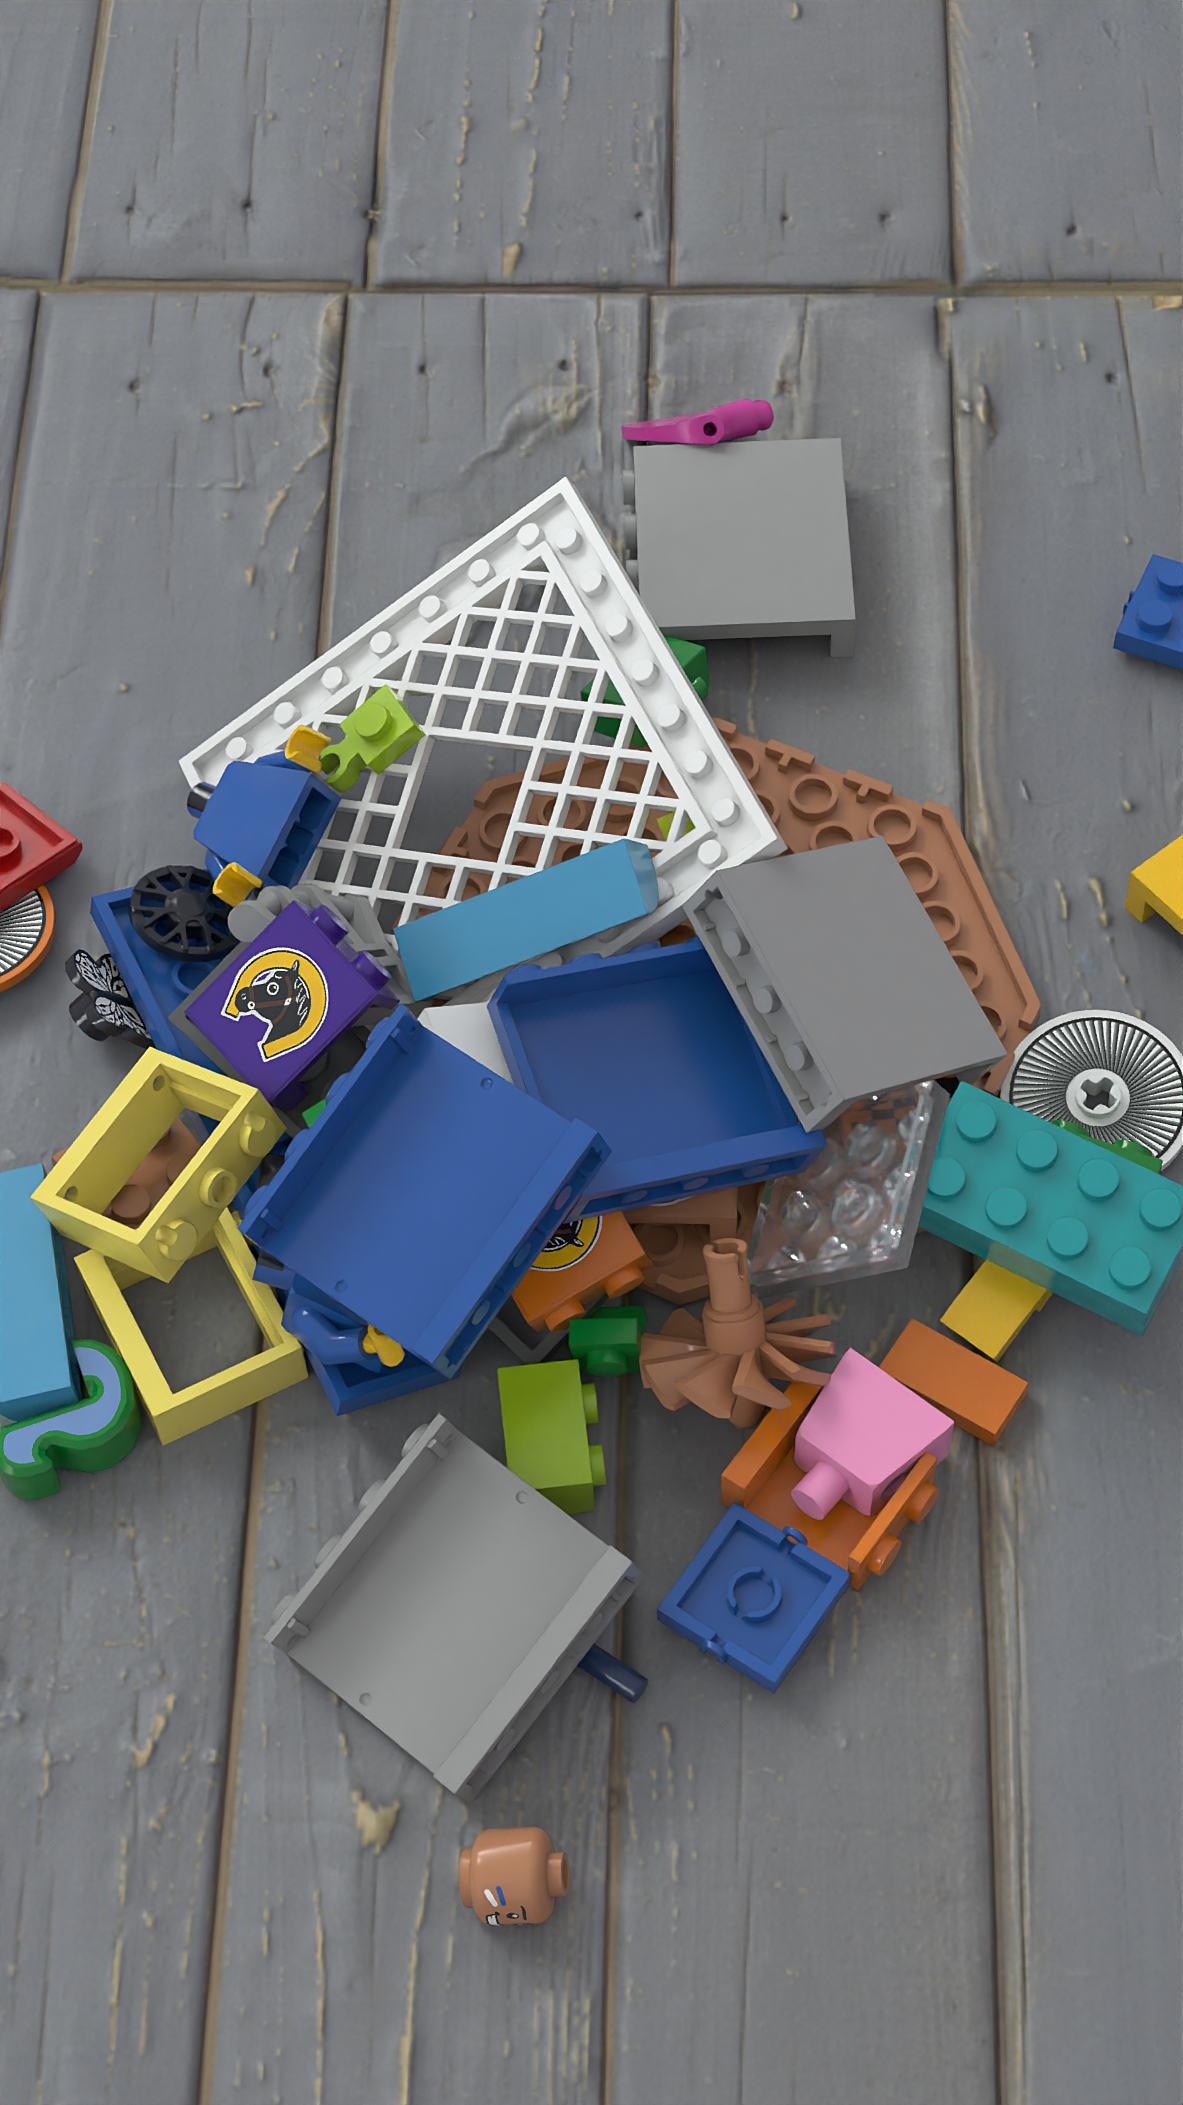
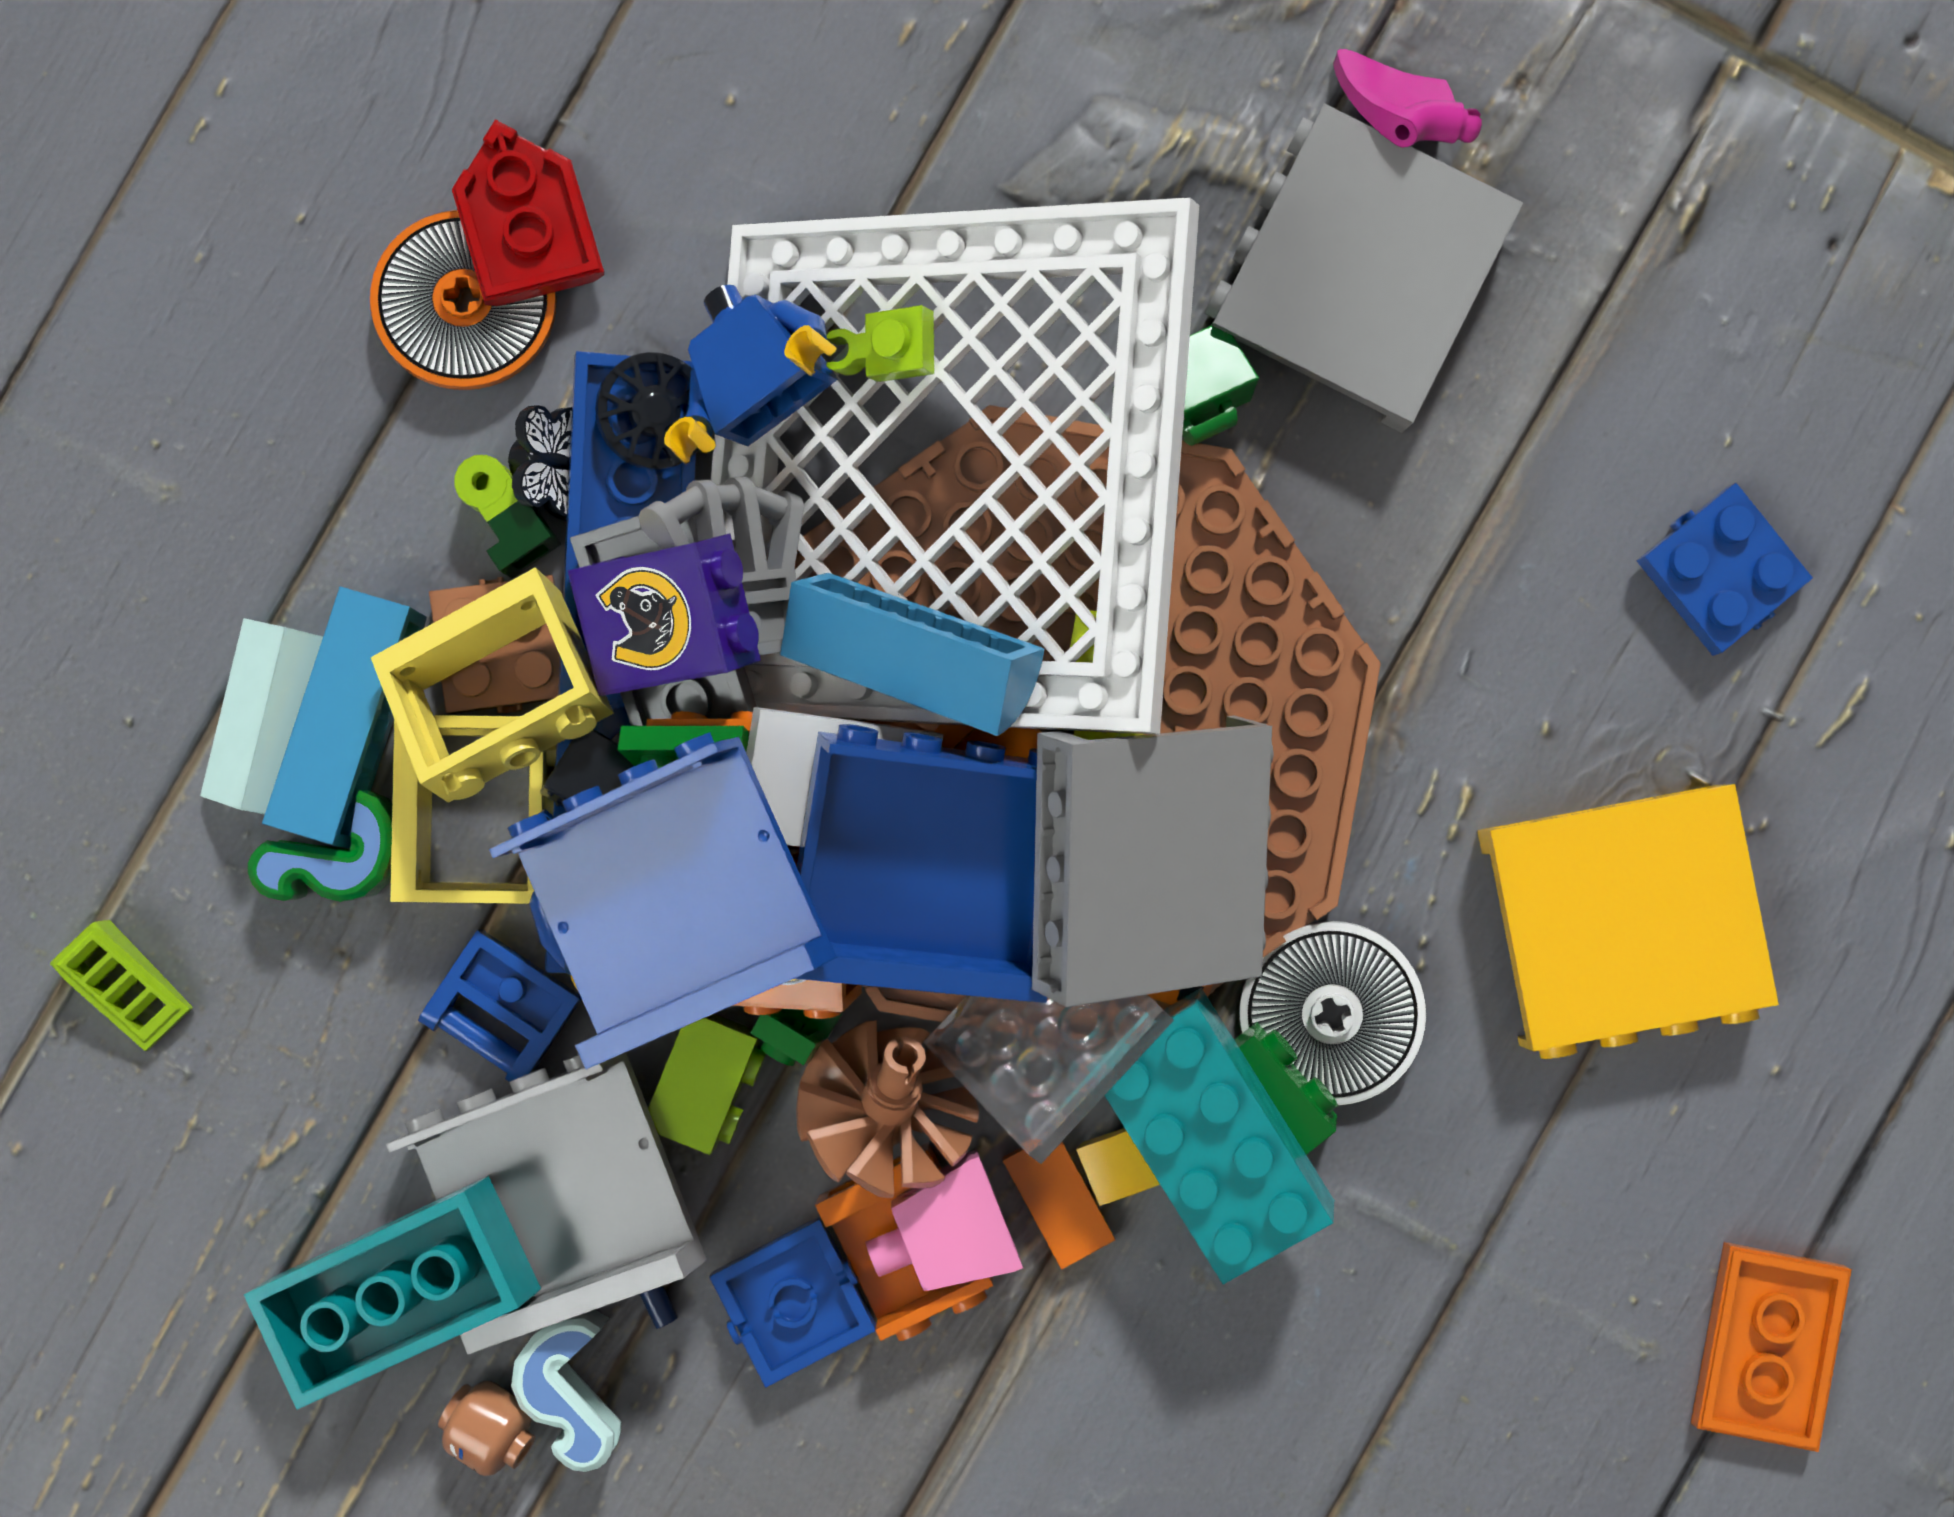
camera: 25 degrees right, 30 degrees up
none -> teal brick [244,1176,541,1410]
none -> blue plate [418,929,582,1082]
none -> leg [454,455,561,578]
none -> light aqua animal [511,1310,621,1472]

